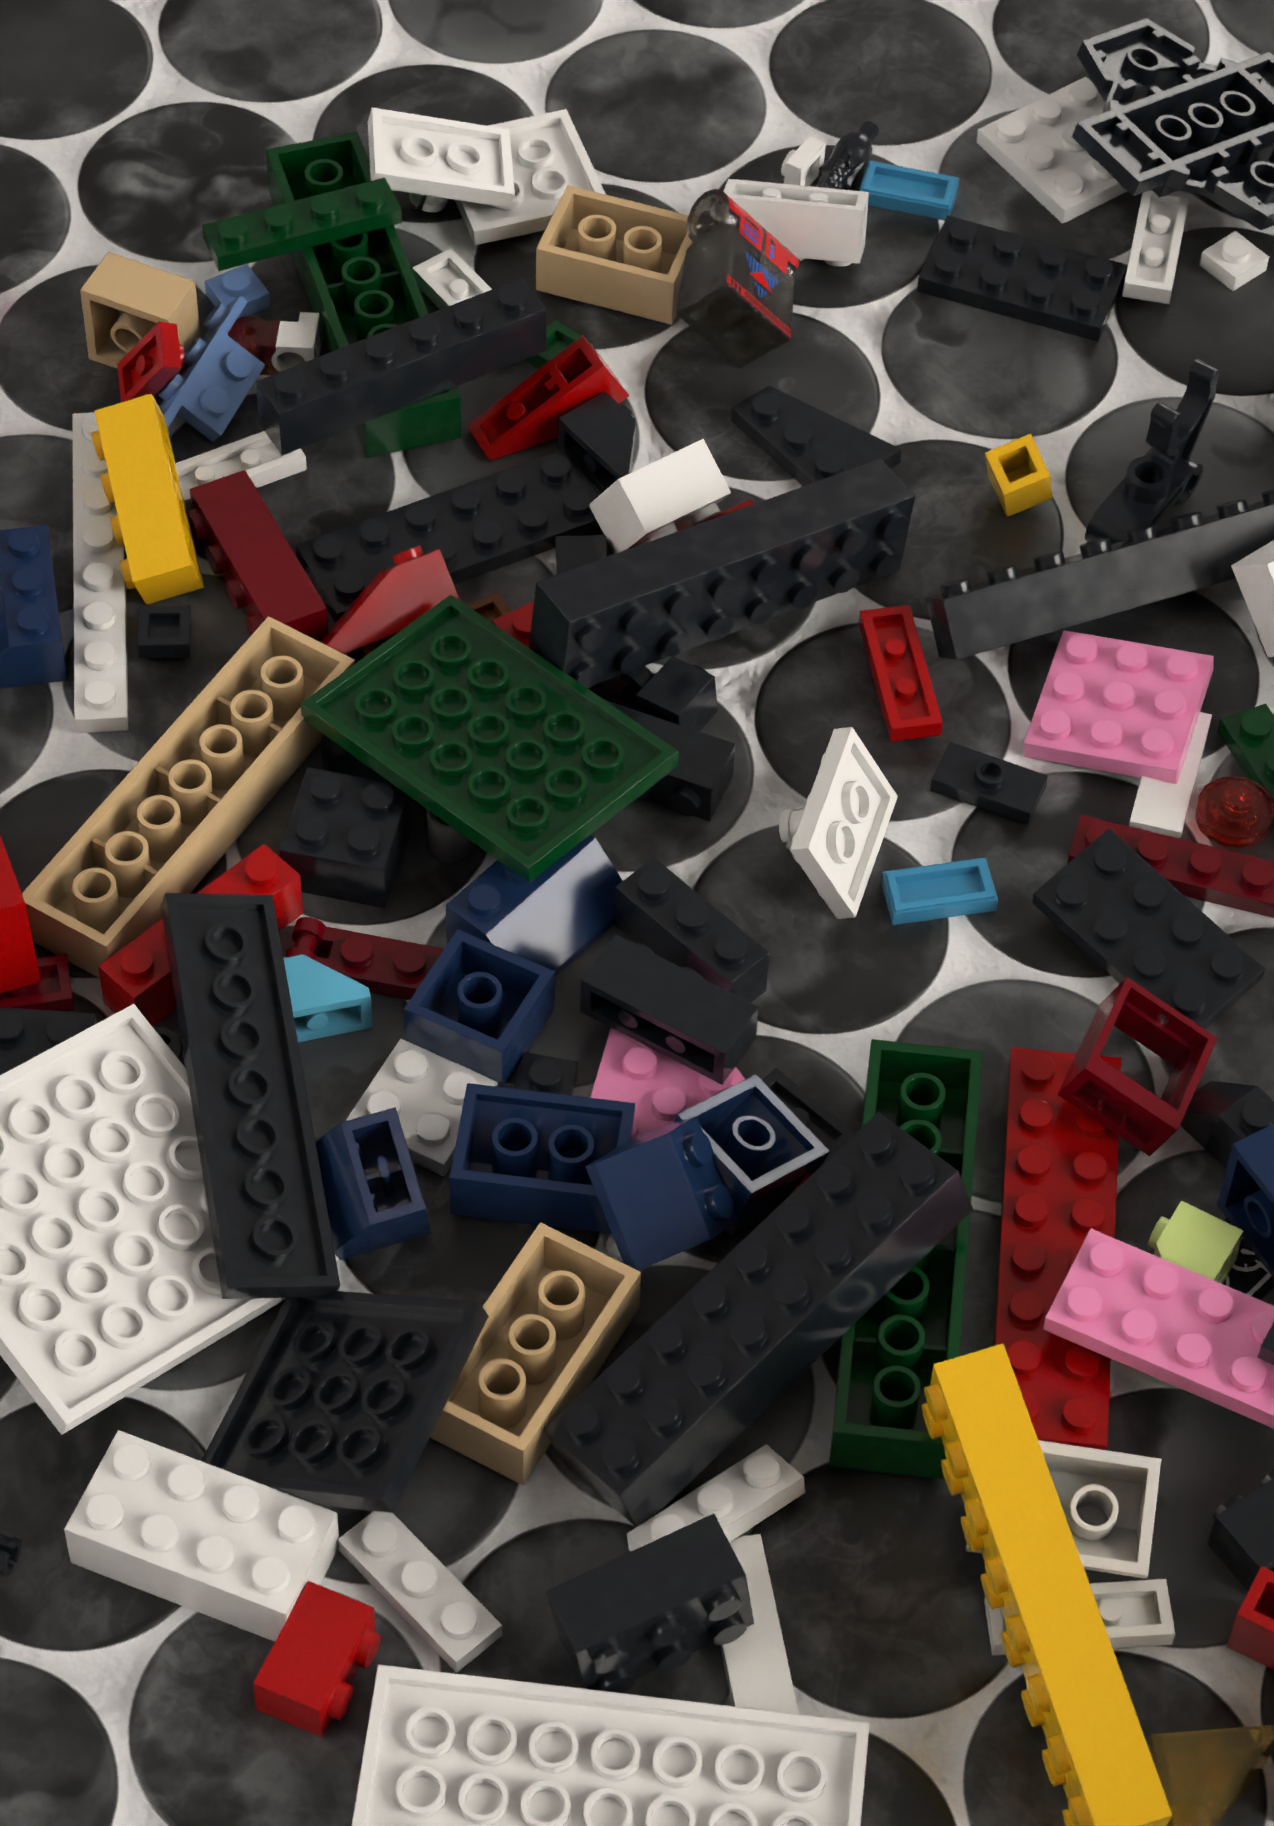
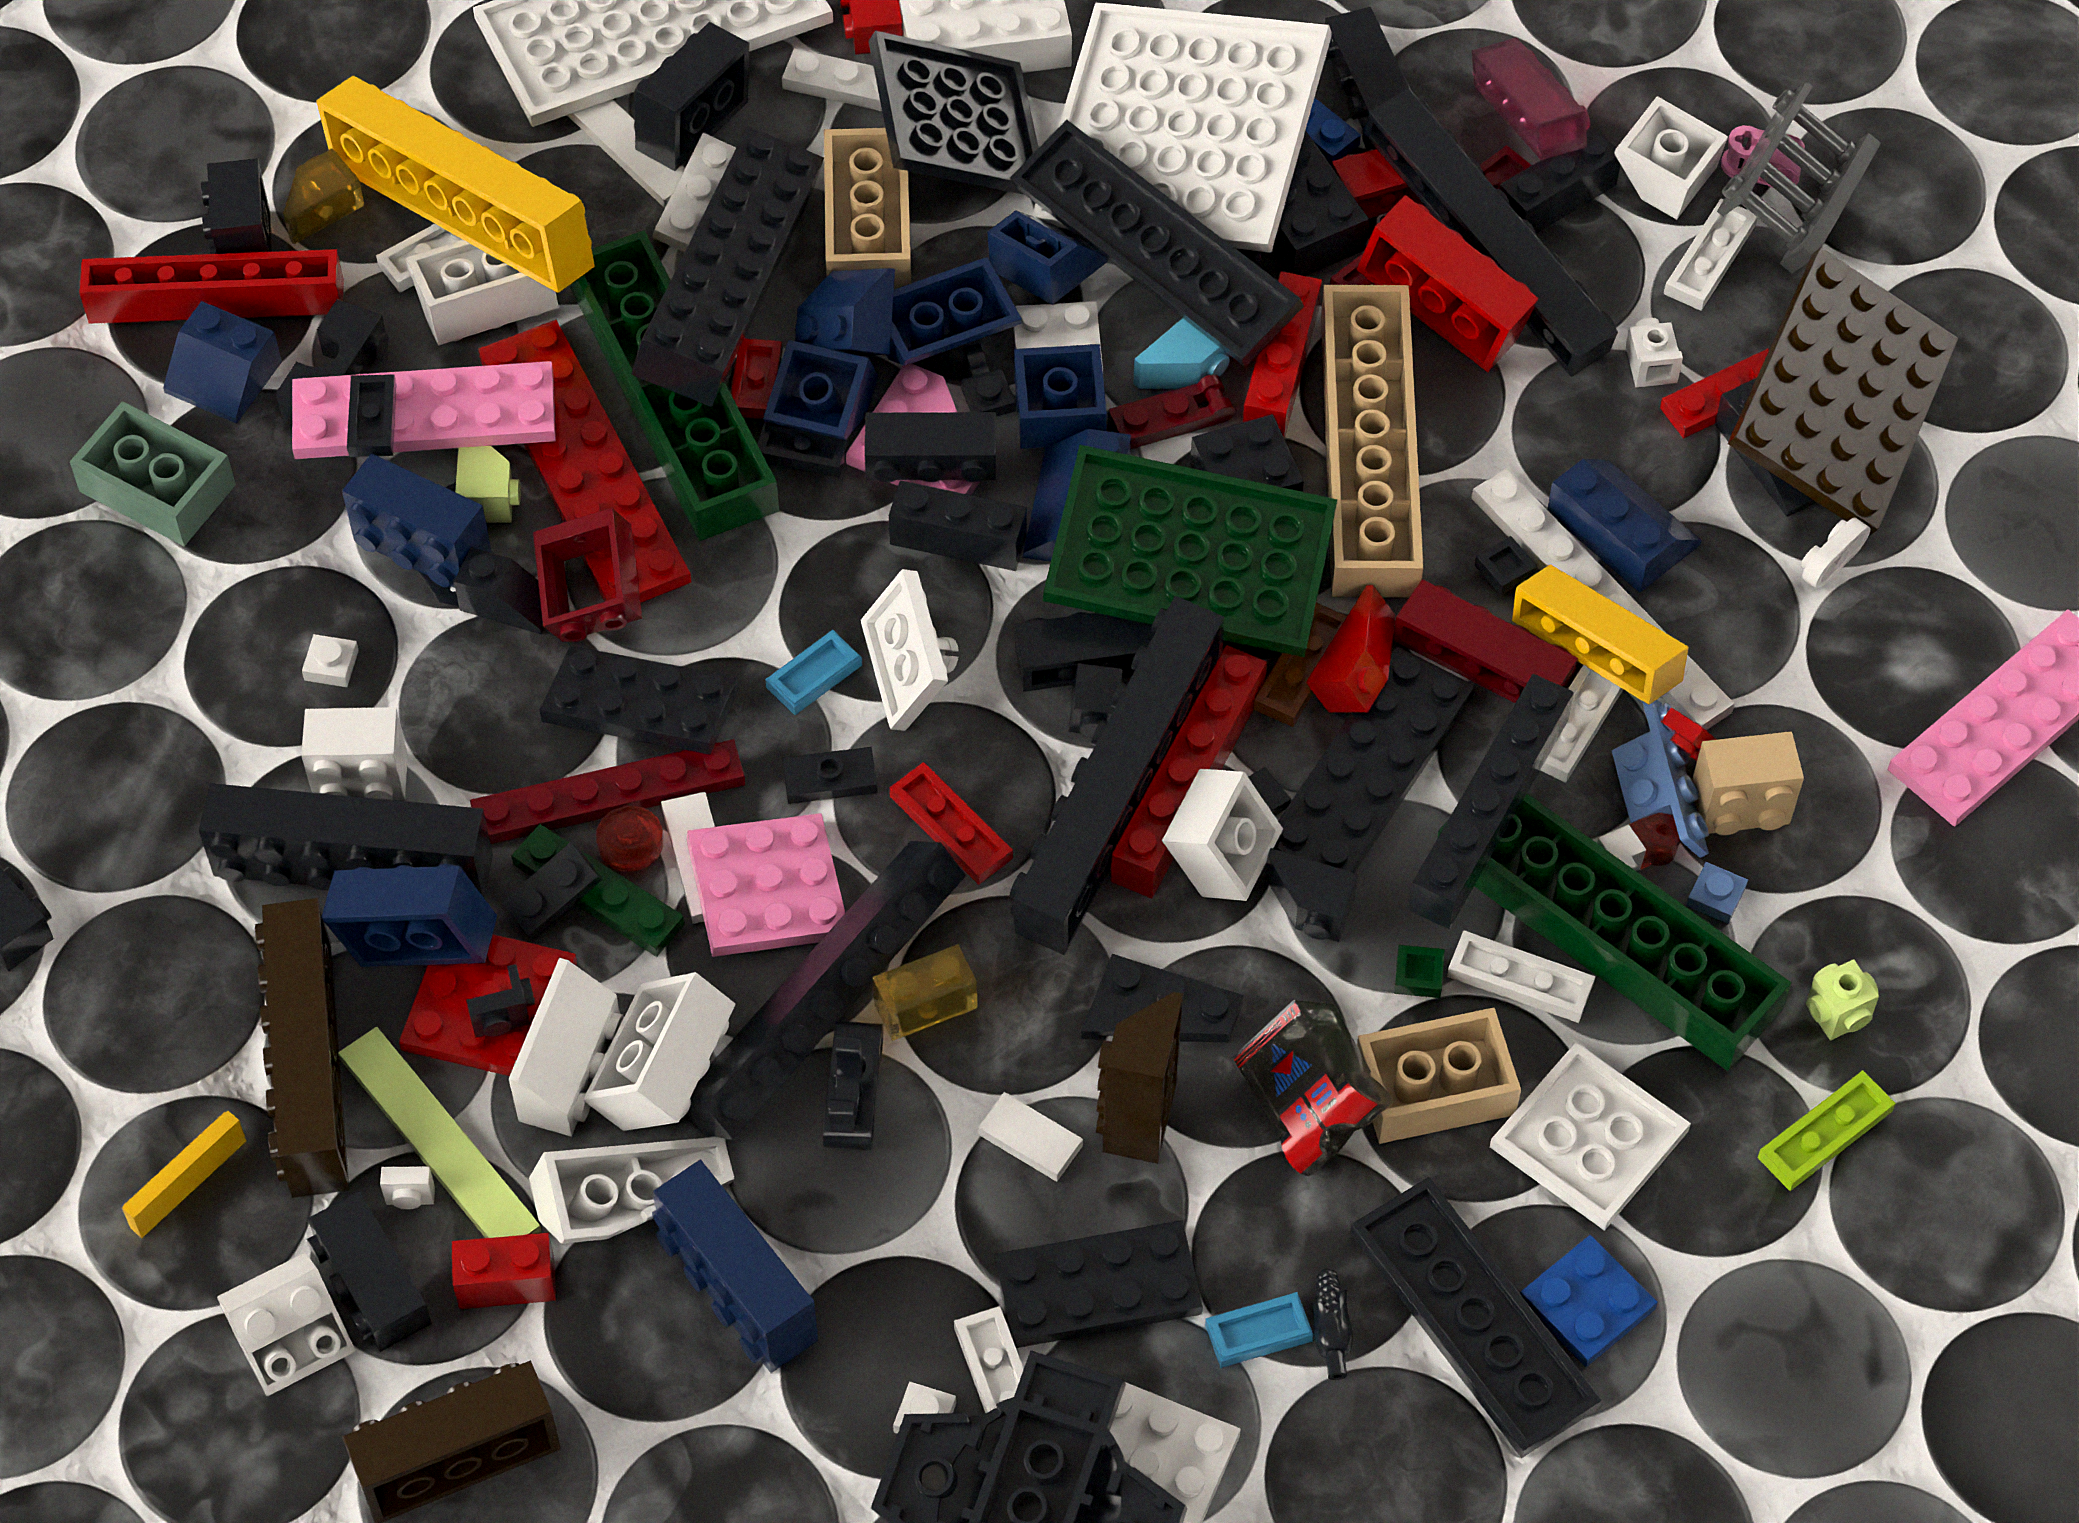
camera: 150 degrees right, 5 degrees up
dark green plate [202,178,402,271] -> none
white plate [368,108,515,212] -> none
red slope [467,336,629,461] -> none
white brick [719,179,869,267] -> none
white plate [781,136,826,187] -> none
yellow brick [985,434,1053,517] -> none
none -> clear yellow brick [872,944,977,1041]
none -> white tile [978,1092,1083,1182]
none -> dark brown slope [1096,992,1184,1164]
none -> black plate [1350,1177,1602,1458]
none -> blue plate [1520,1235,1658,1367]
none -> lime plate [1757,1070,1896,1191]
none -> yellowish green brick [1806,959,1879,1041]

